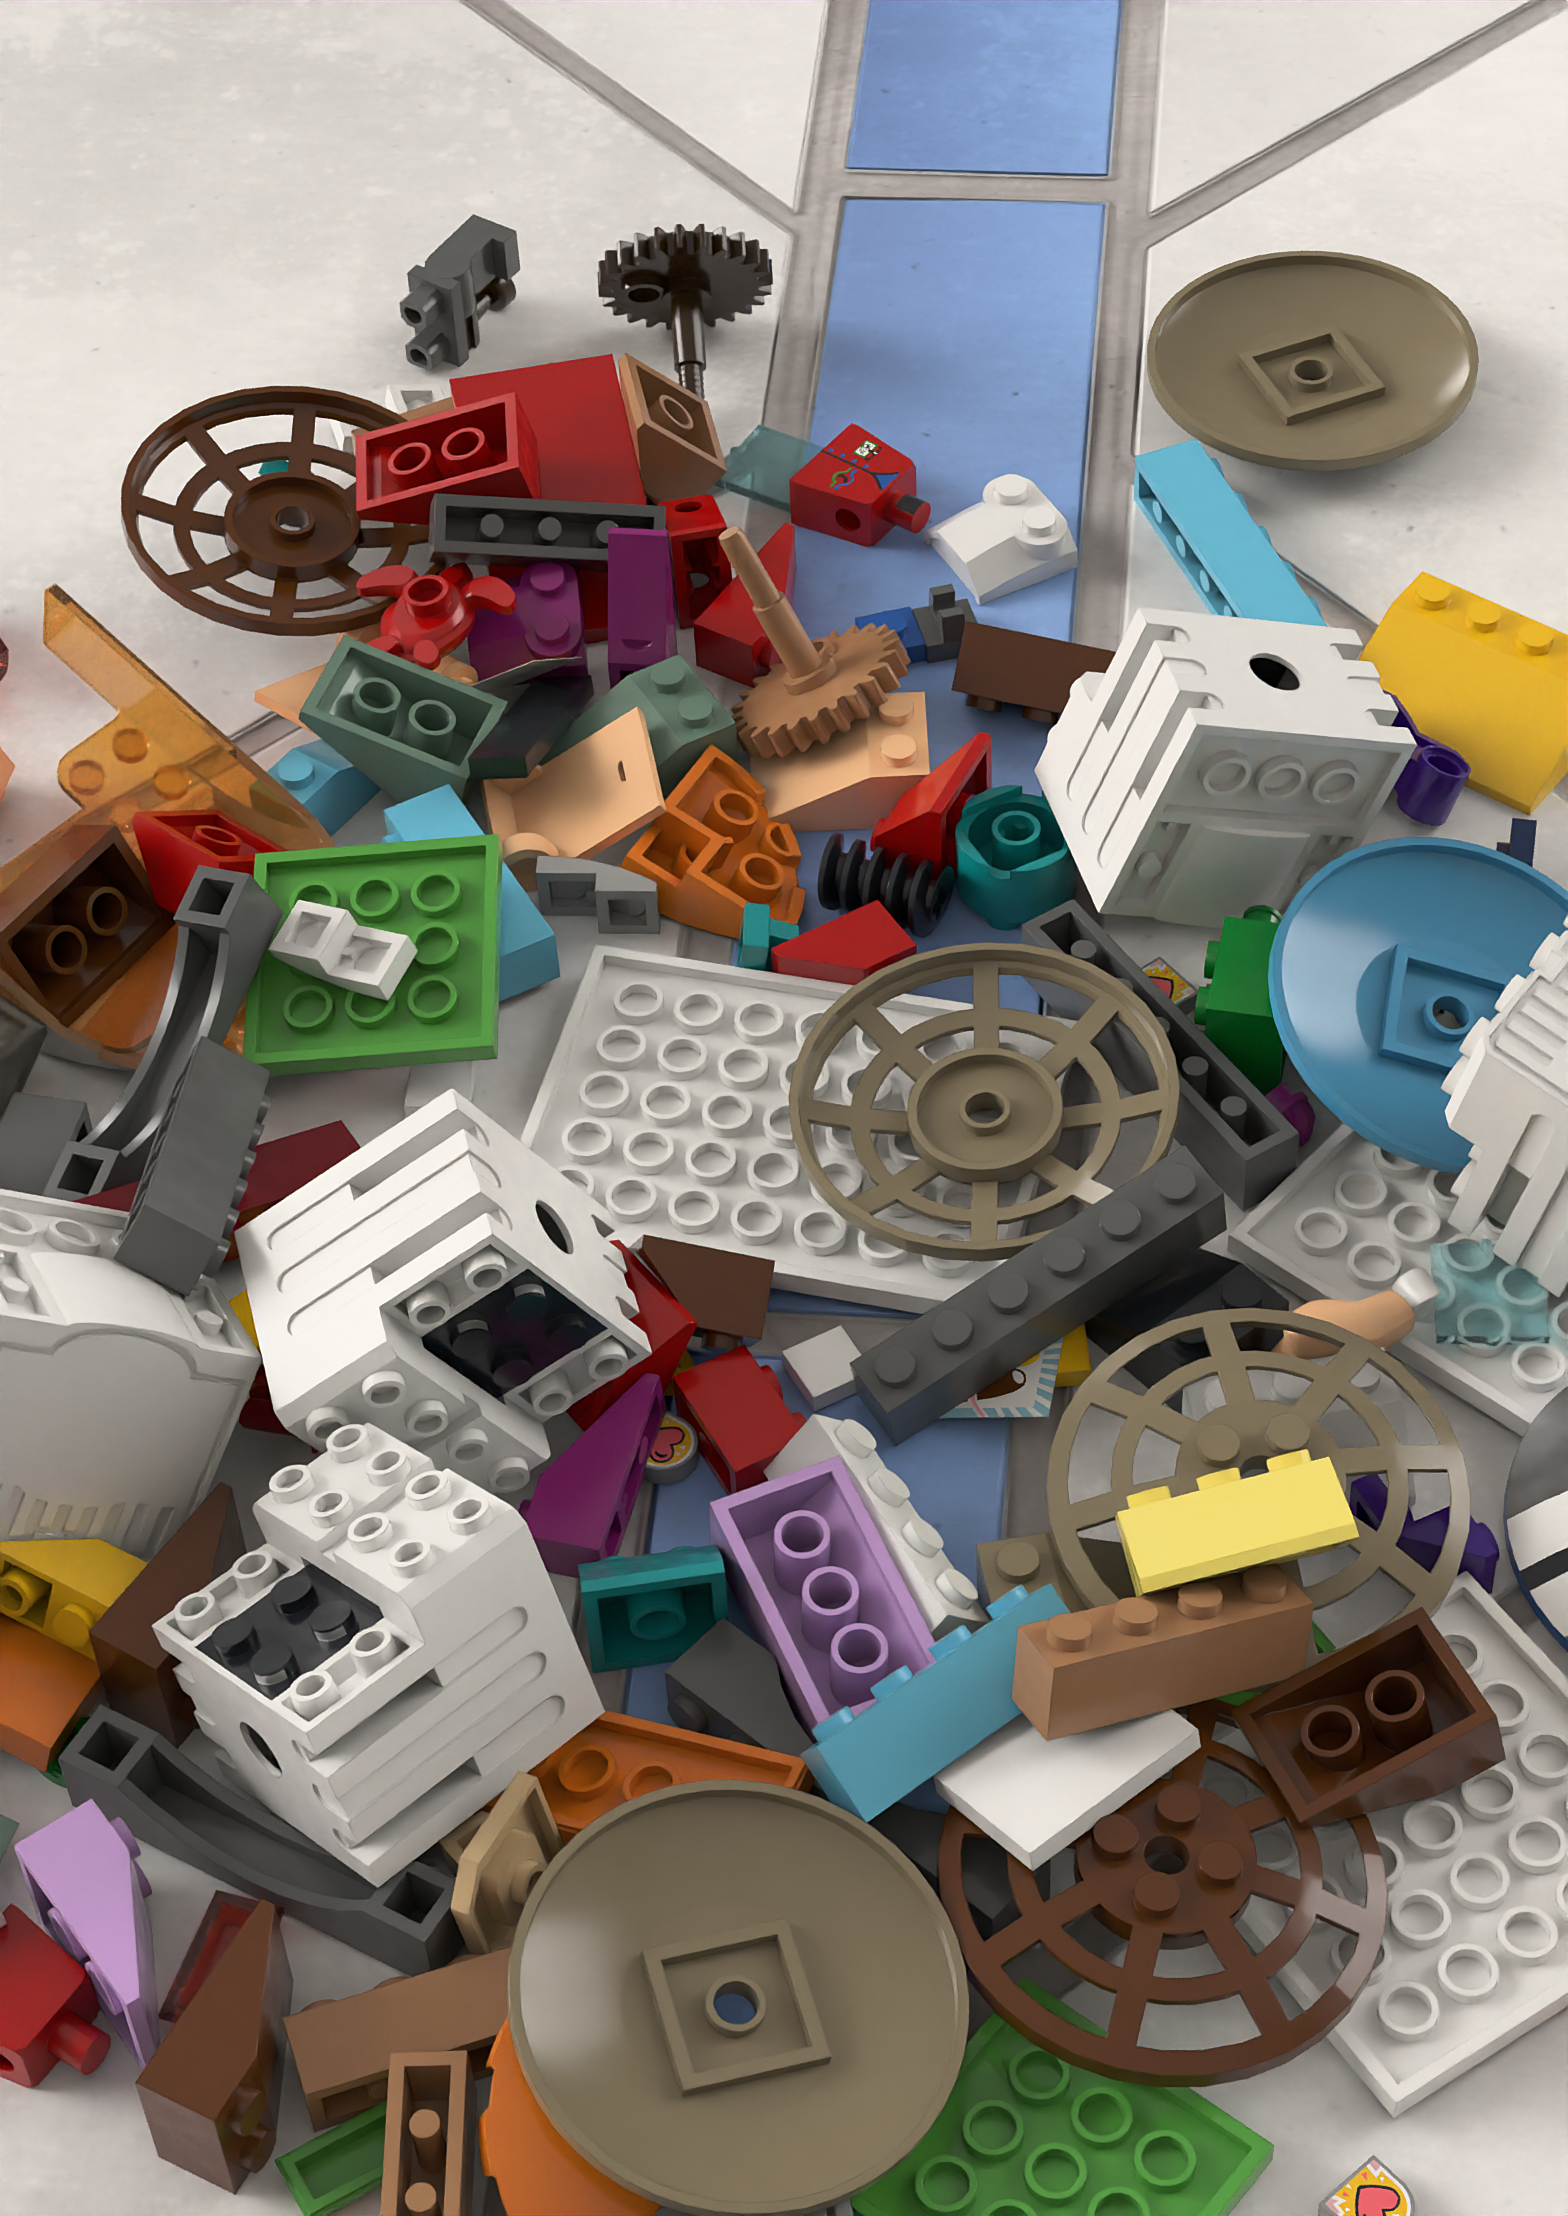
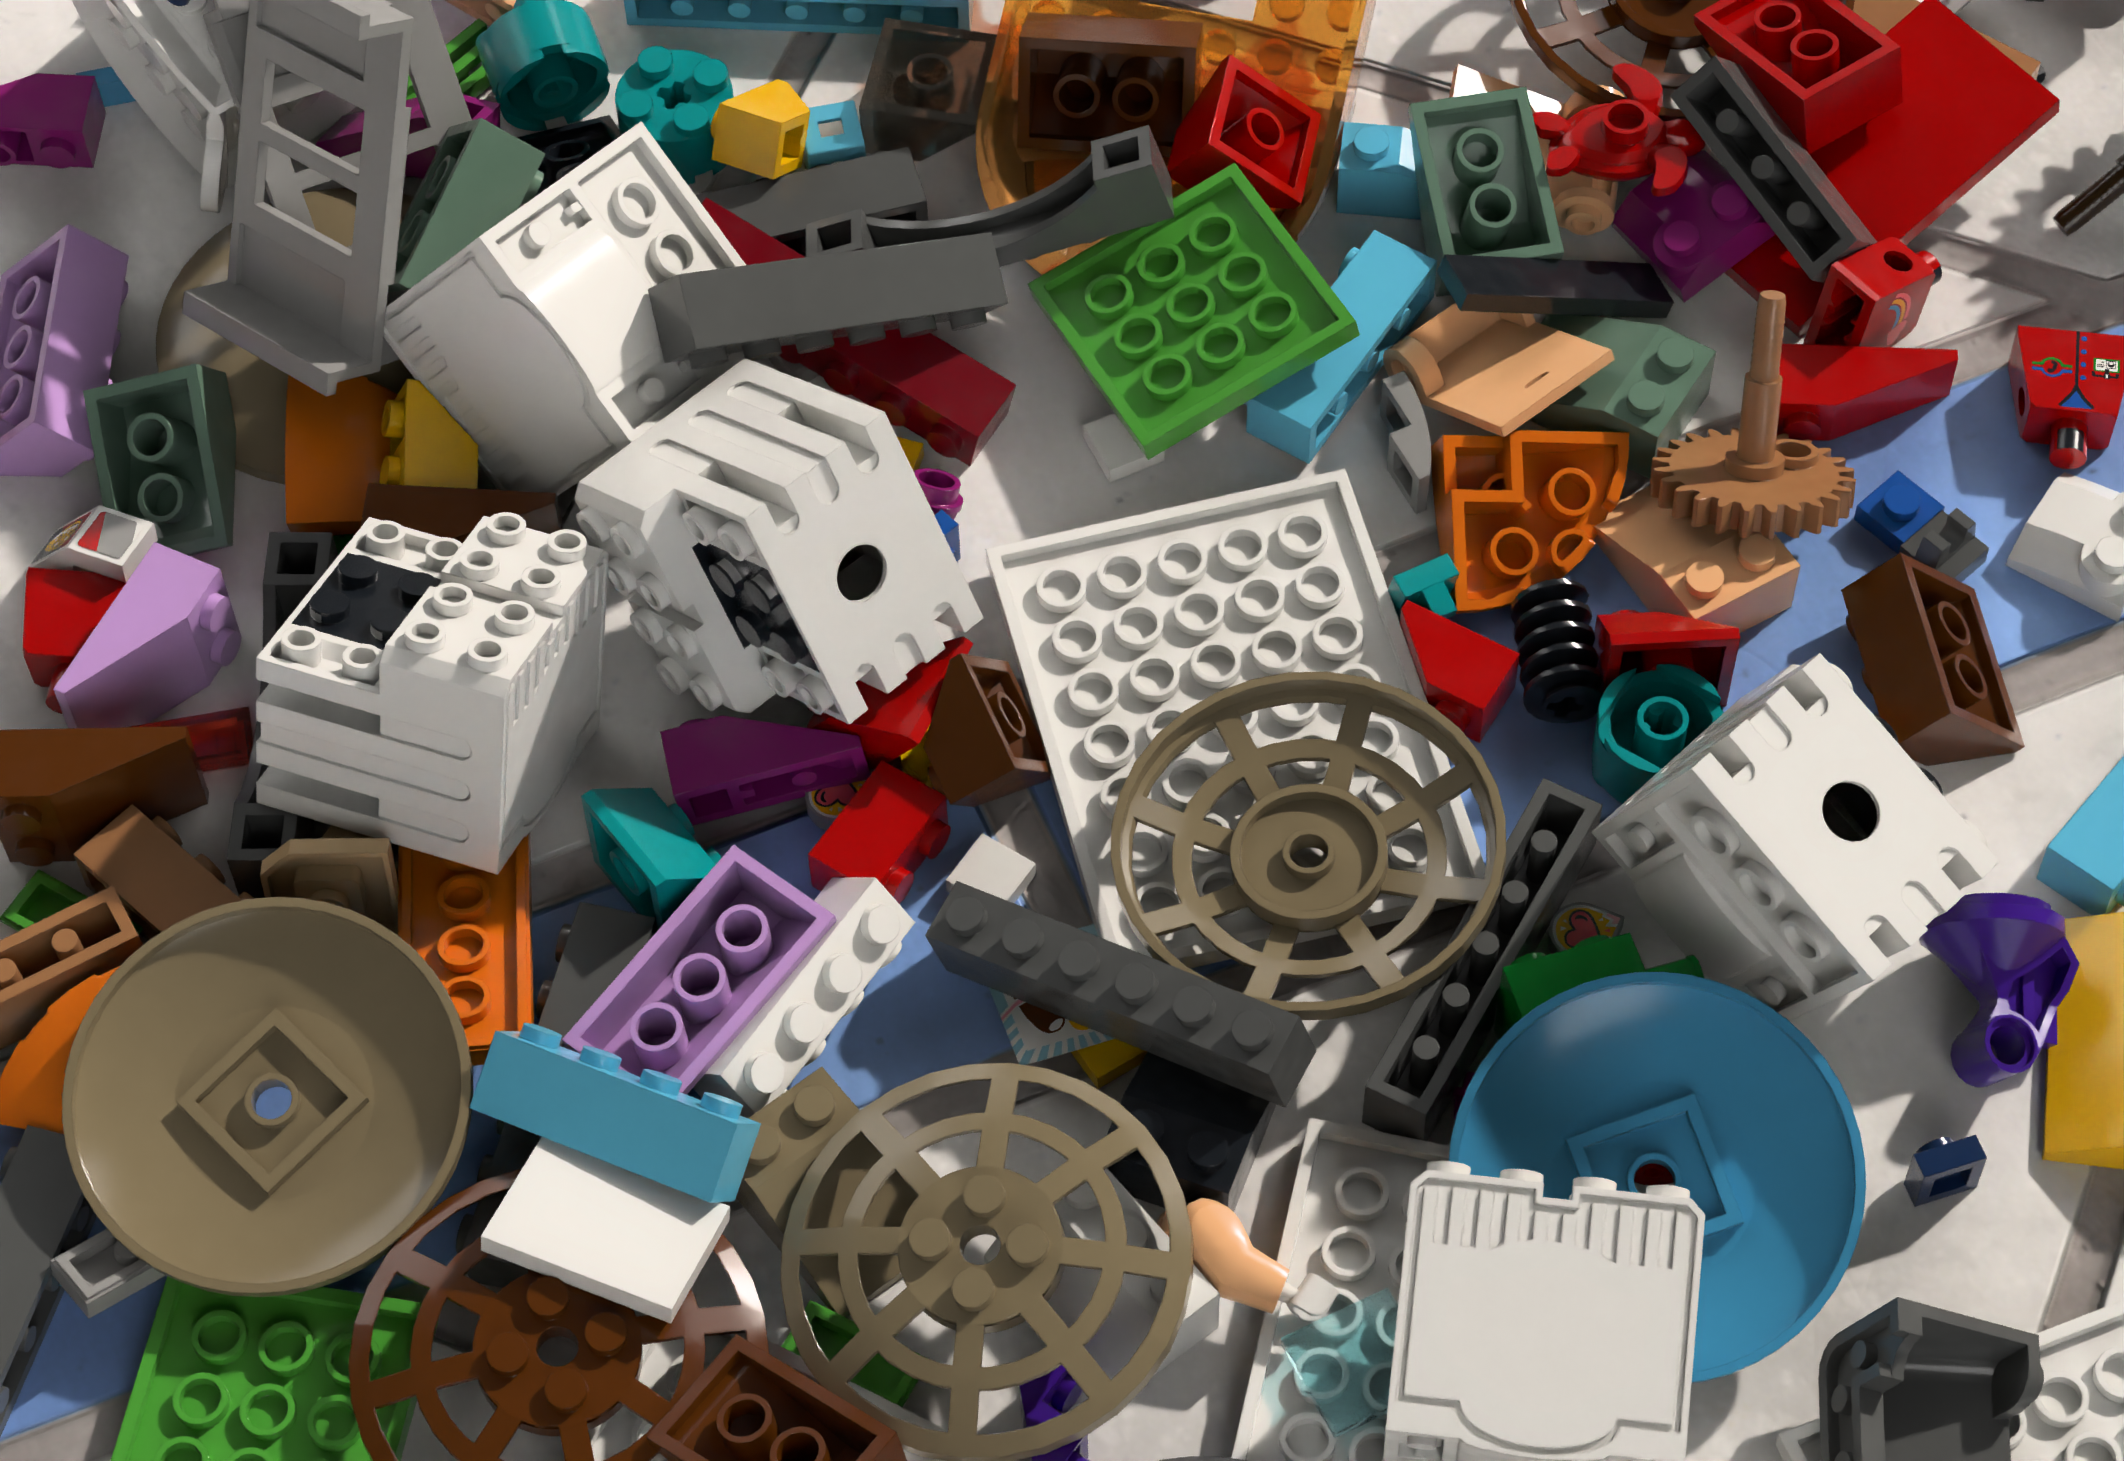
camera: 60 degrees right, 10 degrees up
white slope [268,900,418,1001] -> none
white sticker [471,657,582,693] -> none
magenta slope [608,527,678,690] -> none
medium nougat slope [618,353,727,505] -> none
clear light blue piece [715,424,824,513] -> none
medium nougat brick [1011,1563,1314,1741] -> none
light yellow slope [1115,1449,1359,1597] -> none

